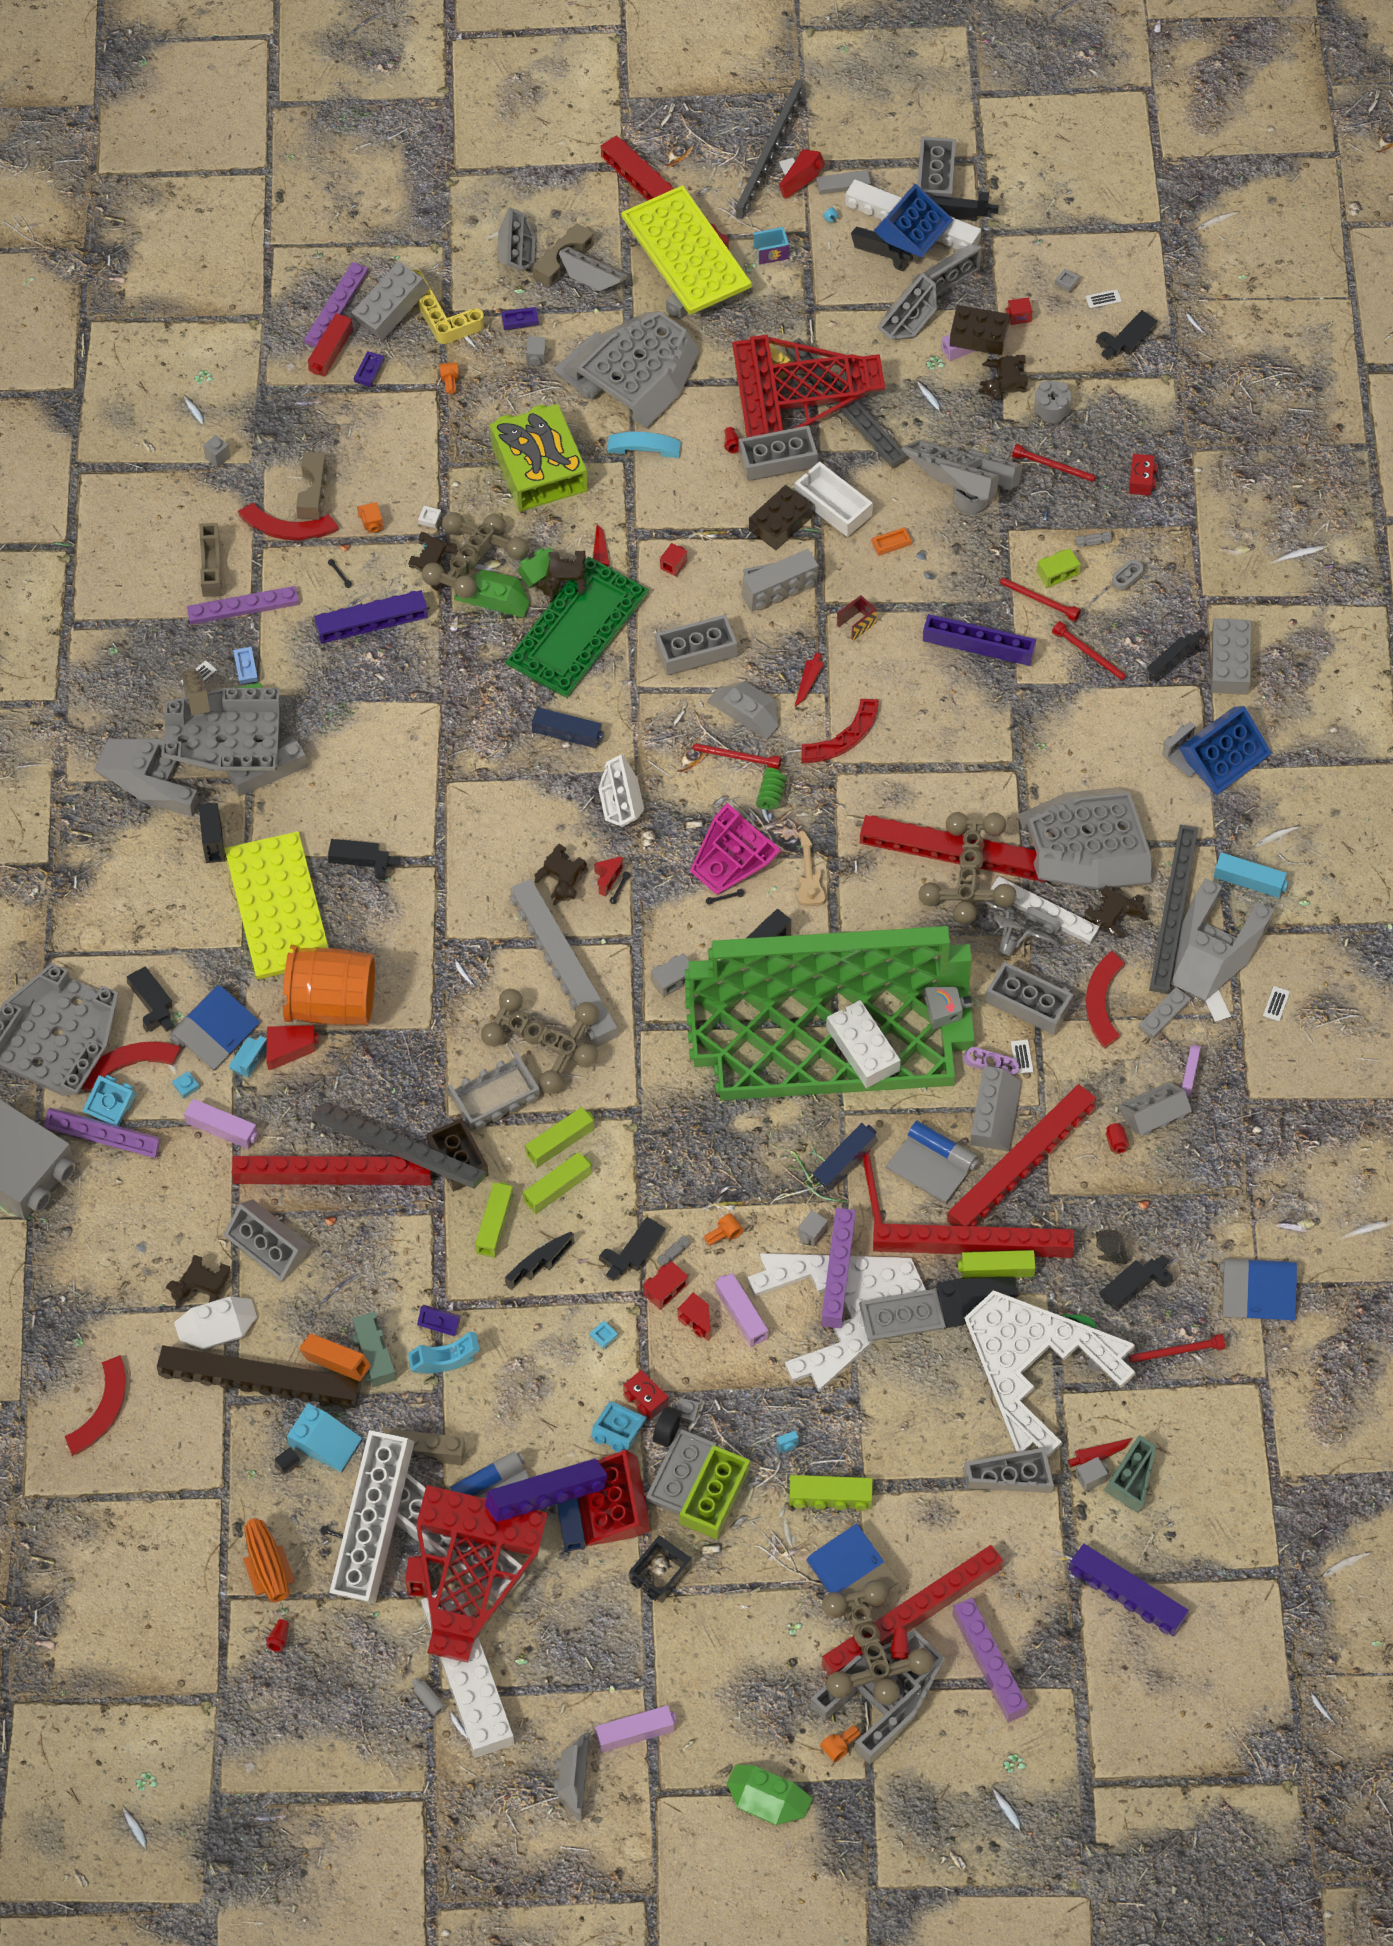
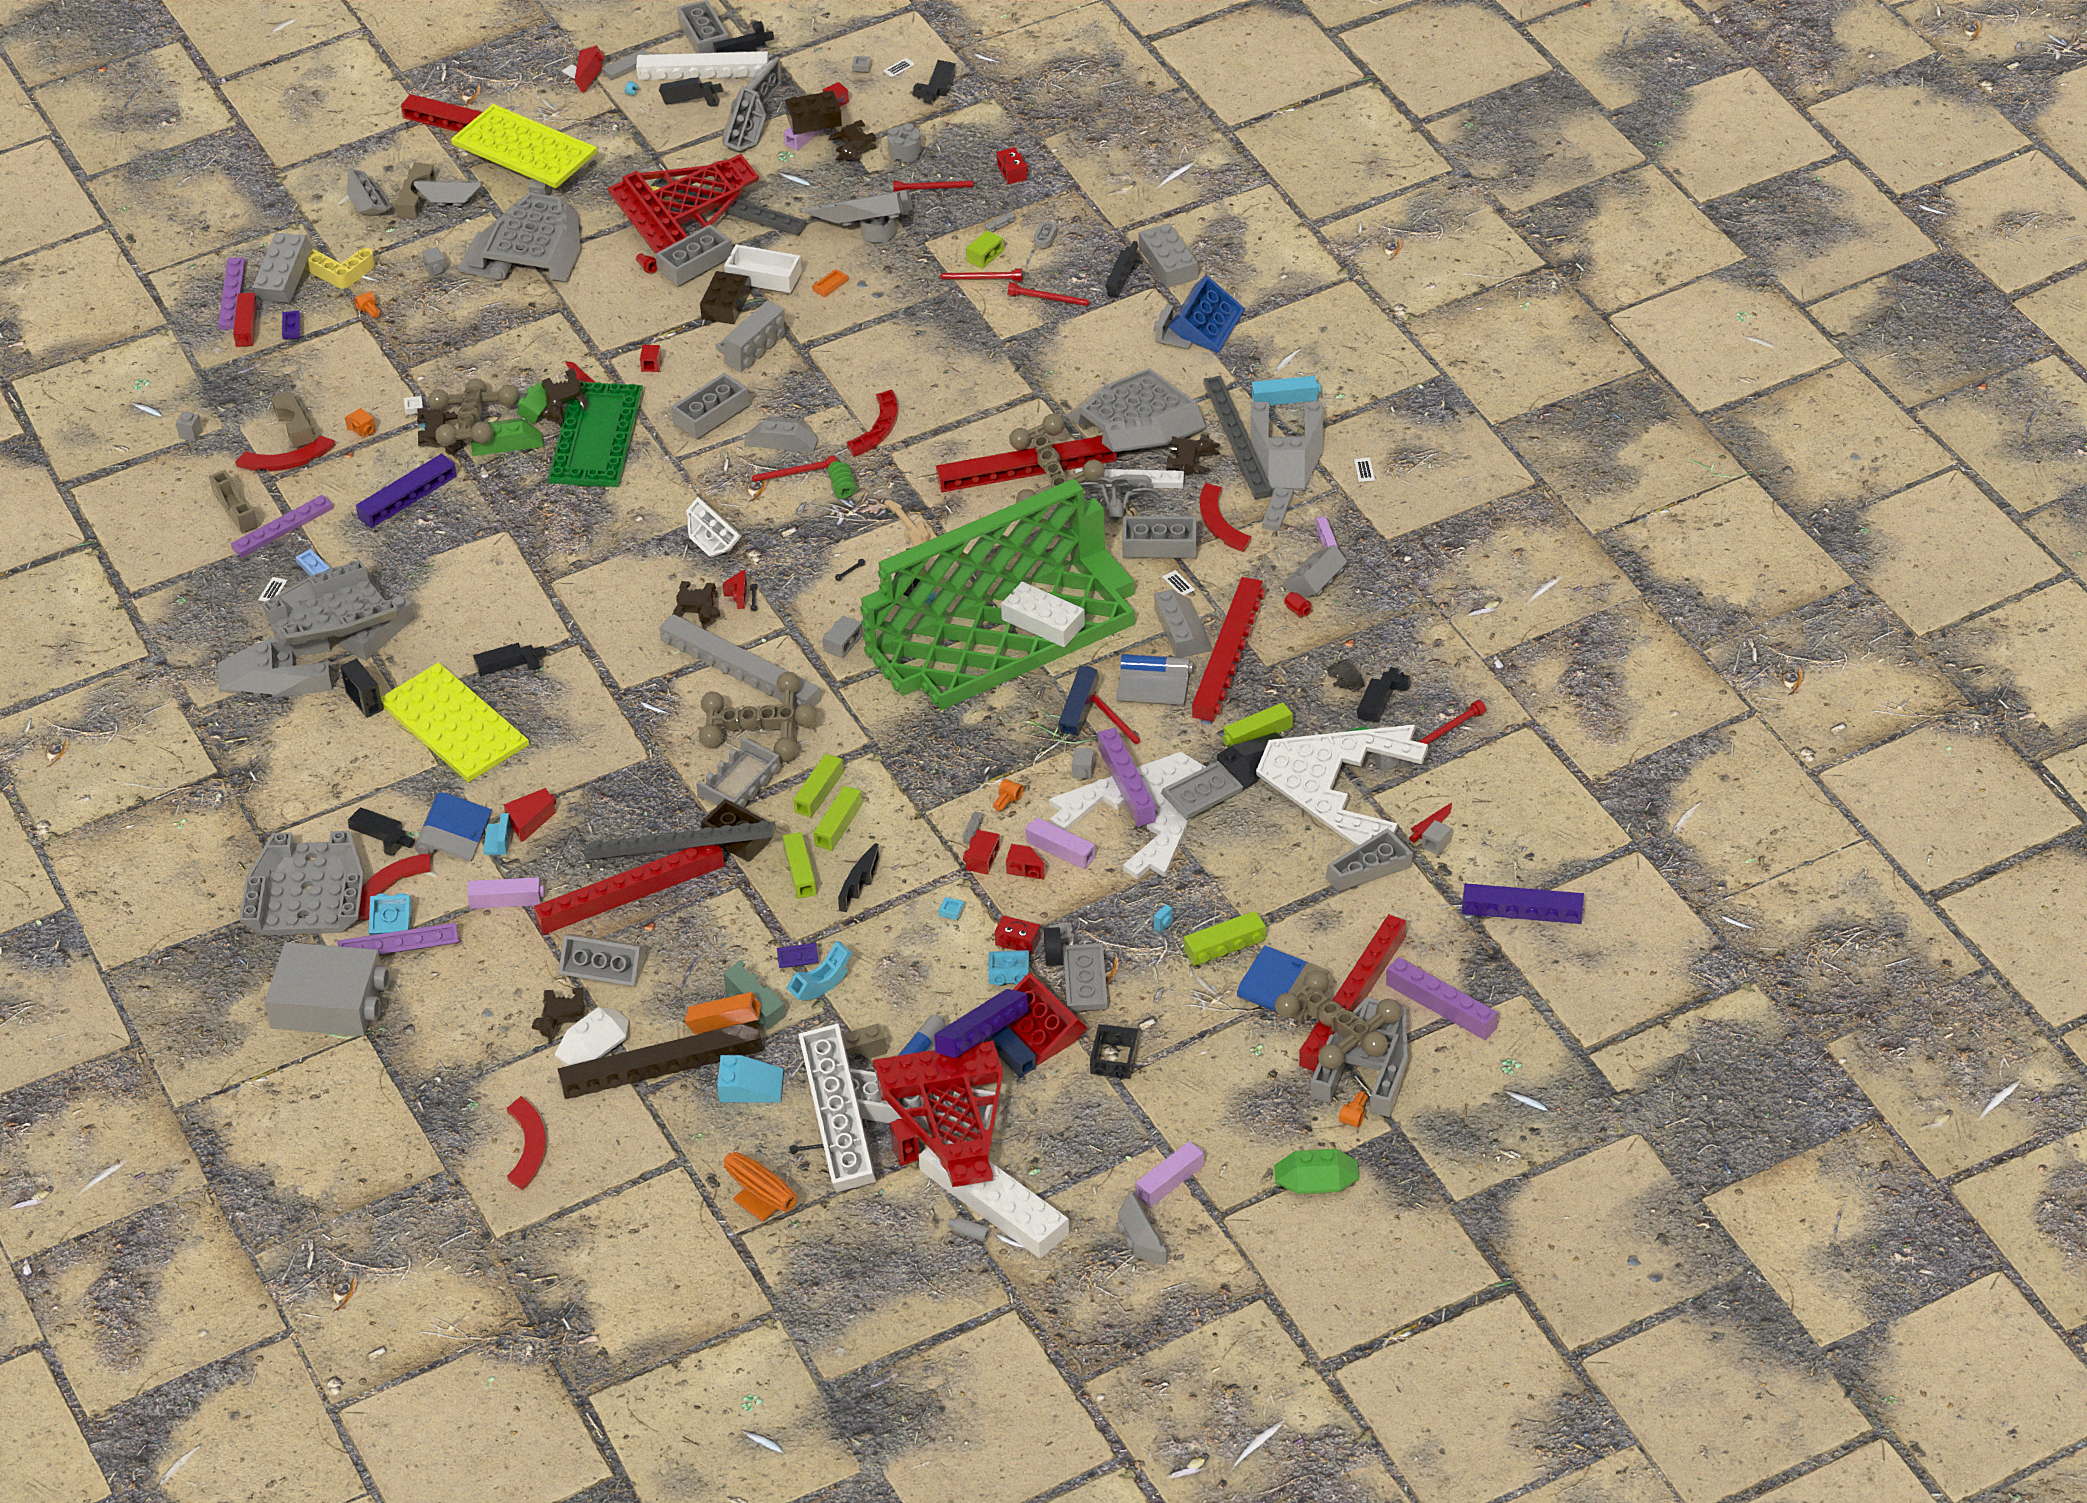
camera: 25 degrees left, 15 degrees down
medium azure plate [172,1071,200,1098] -> none
dark tan arch [181,669,210,715] -> none
red cone [266,1619,289,1652] -> none
black brick [275,1447,300,1475] -> none
orange piece [283,945,376,1026] -> none
black hinge [328,559,352,588] -> none
lime brick [489,404,588,512] -> none
dark purple plate [501,307,539,330] -> none
dark blue brick [532,707,604,748] -> none
black piece [599,1217,666,1282] -> none
medium azure slope [607,432,681,458] -> none
lime brick [679,1445,750,1539] -> none
dark pink wedge [690,803,781,895] -> none
dark grey plate [736,79,805,220] -> none
piece [753,227,789,265] -> none
red bar [794,653,824,707] -> none
dark red piece [837,595,877,641] -> none
red brick [873,1223,1074,1258] -> none
blue slope [874,183,953,257] -> none
red cone [889,1628,910,1660] -> none
dark purple brick [923,614,1036,666] -> none
light grey torso [925,987,972,1029] -> none
lavender beam [963,1047,1019,1075] -> none
sand green wedge [1103,1435,1156,1513] -> none
white sticker [1205,990,1231,1022] -> none
blue door [1219,1258,1297,1321] -> none

